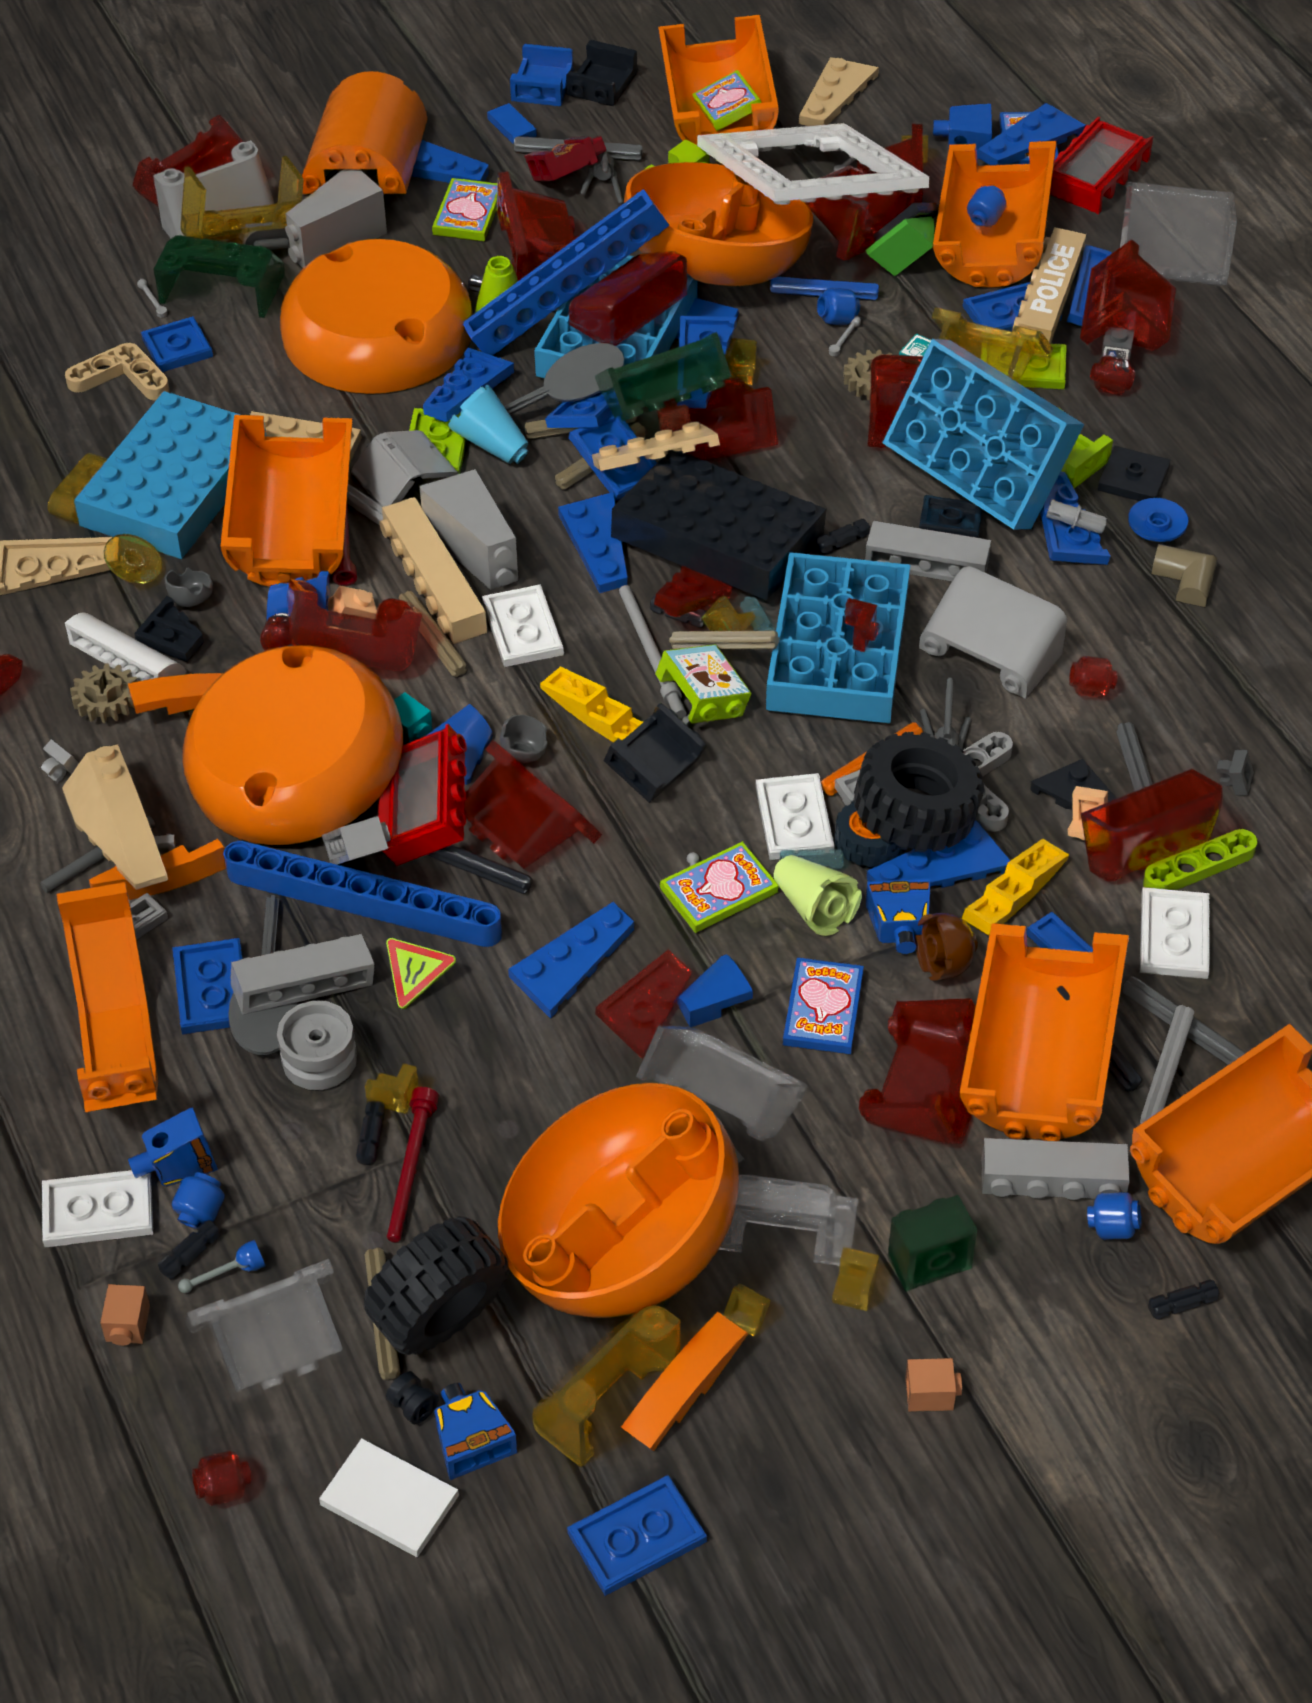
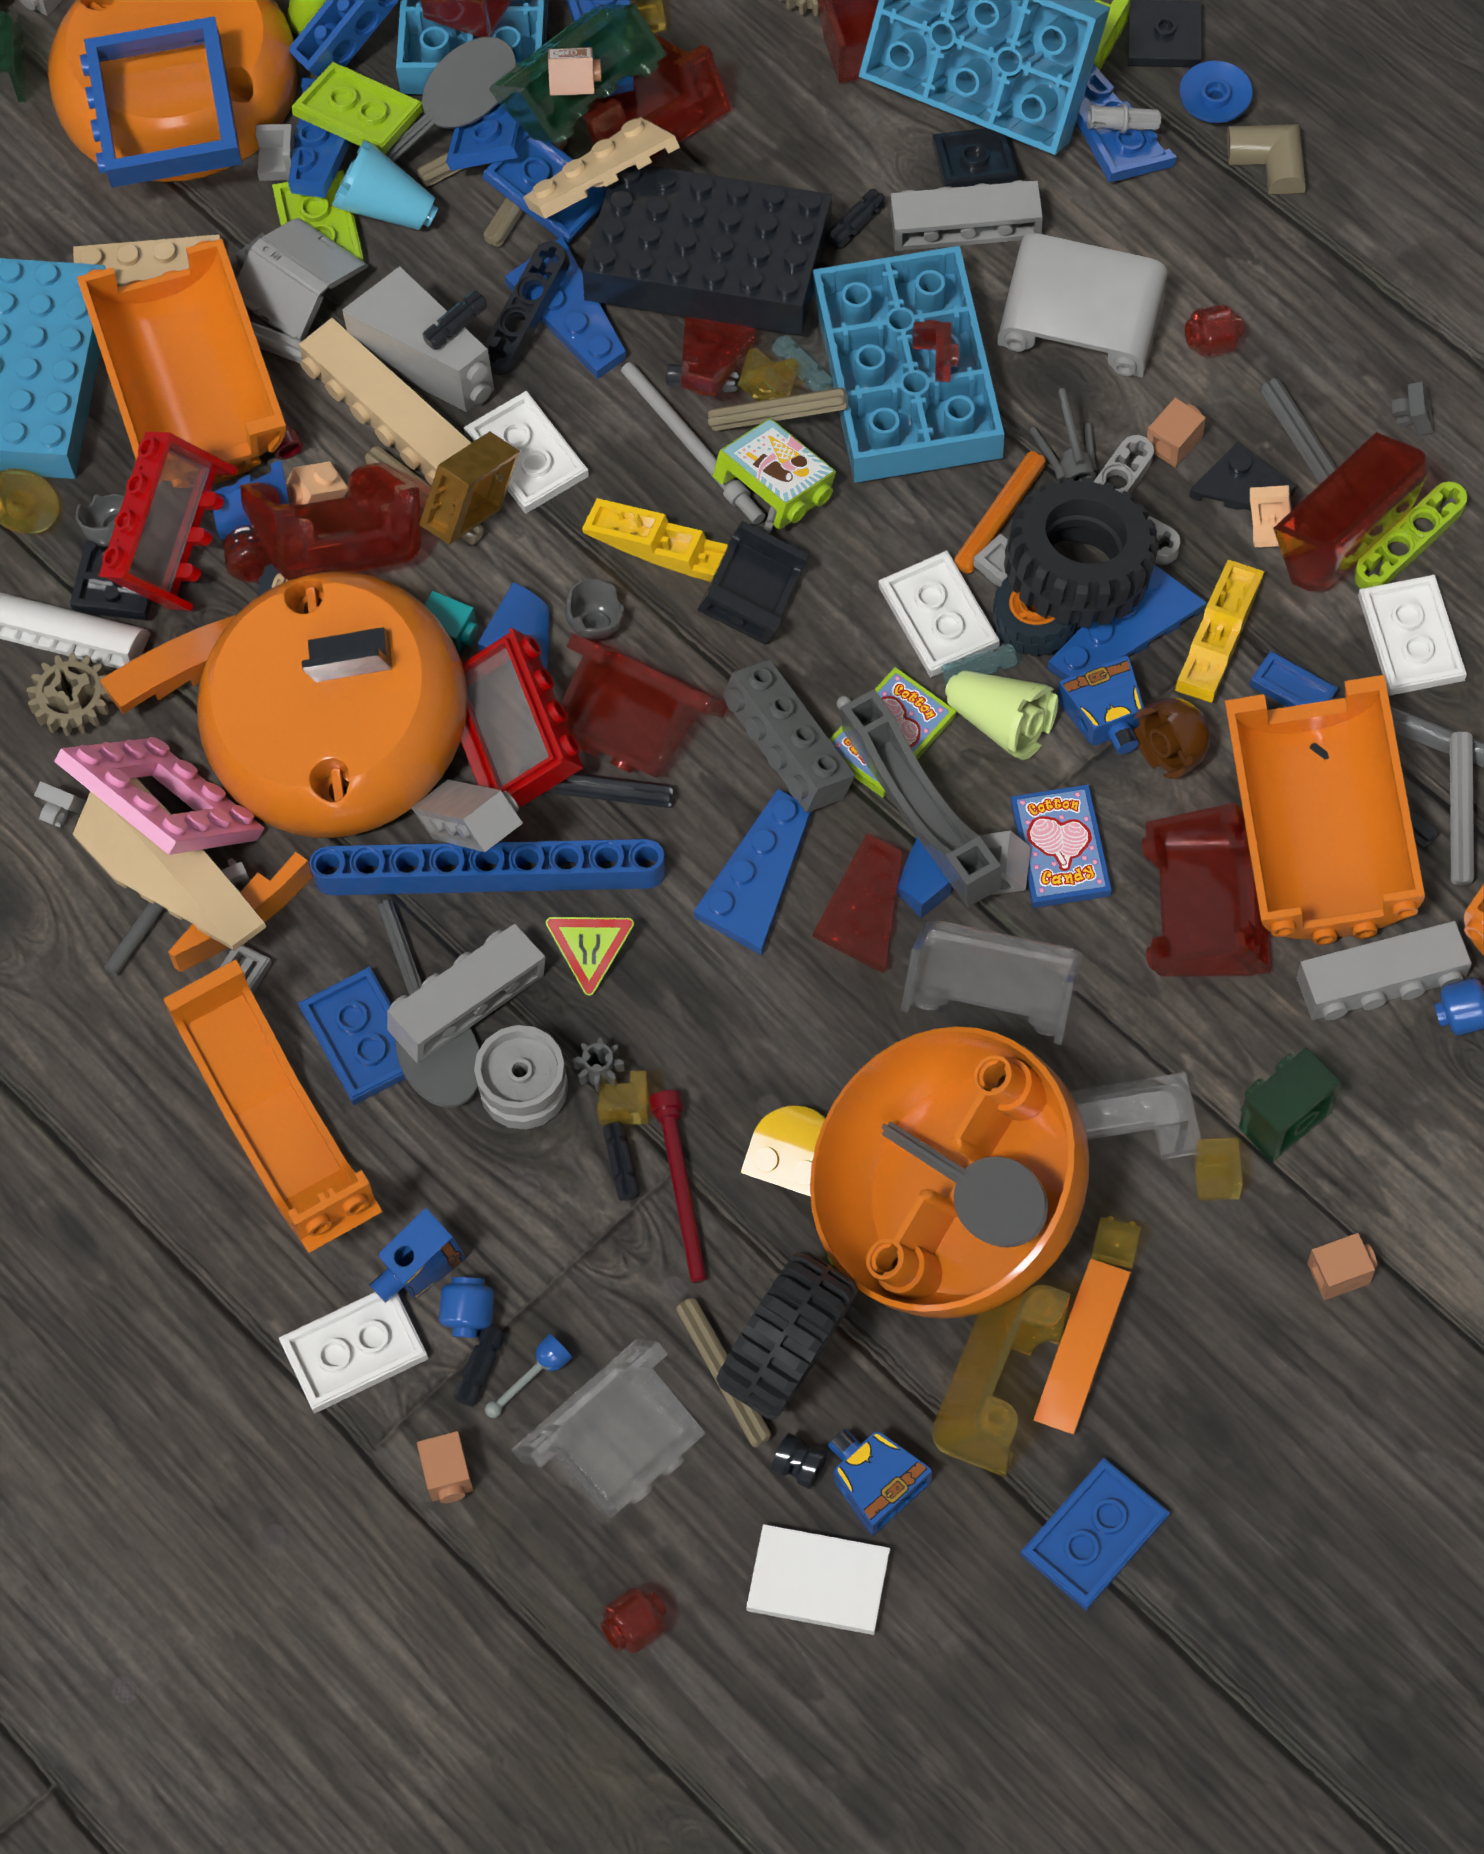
camera: 15 degrees left, 15 degrees up
none -> bright pink plate [54,737,264,855]
none -> blue window [80,16,242,188]
none -> window [99,431,237,611]
none -> light grey panel [255,124,296,181]
none -> lime tile [292,62,424,154]
none -> black panel [302,627,392,682]
none -> pearl gold window [419,431,520,545]
none -> black axle [422,290,487,350]
none -> black beam [484,241,570,375]
none -> brick [548,47,601,96]
none -> dark grey gear [573,1038,625,1092]
none -> dark grey brick [722,660,855,813]
none -> slope [741,1106,826,1196]
none -> dark grey arch [840,689,1002,908]
none -> dark grey piece [881,1121,1048,1248]
none -> light grey panel [979,830,1031,895]
none -> nougat brick [1147,397,1206,468]

